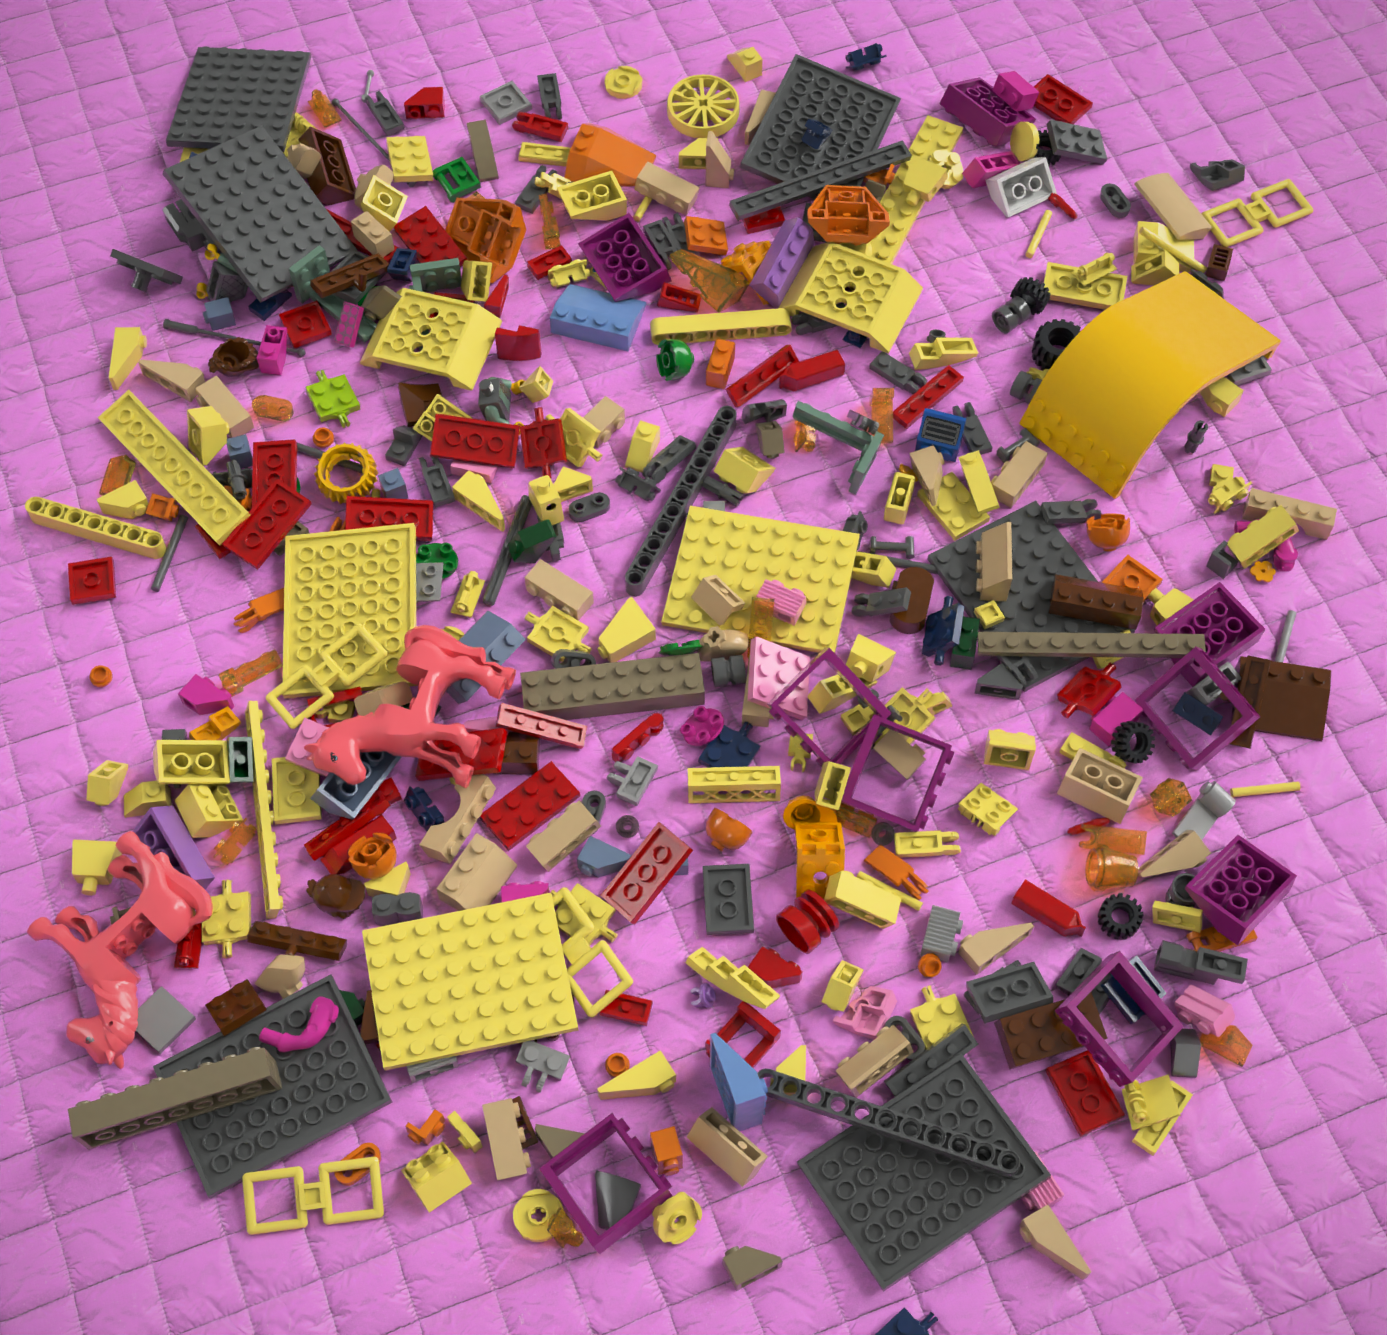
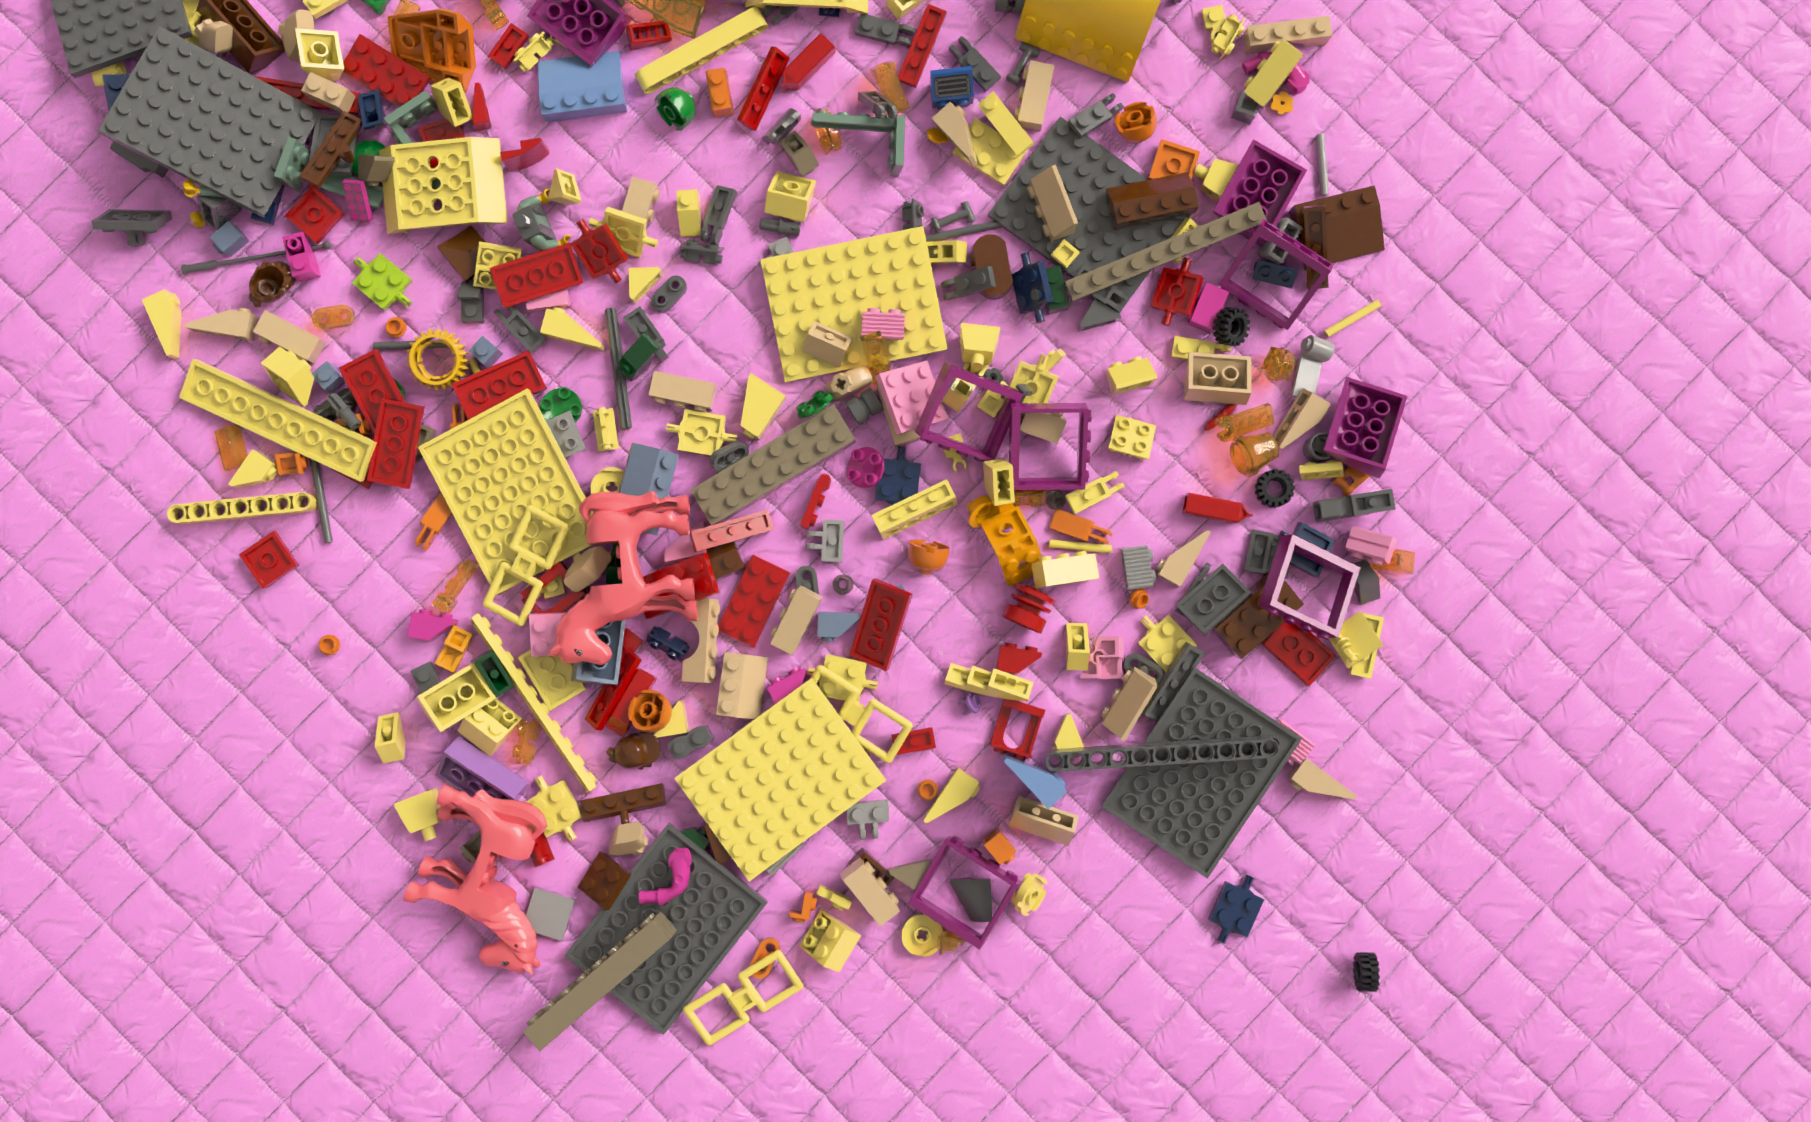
camera: 25 degrees left, 25 degrees up
light yellow slope [124,780,171,818] -> none
light yellow torso [528,475,564,525] -> none
dark grey beam [625,406,737,596] -> none
dark grey plate [703,864,754,935] -> none
dark tan slope [722,1246,783,1291] -> none
light yellow brick [883,472,915,525] -> none

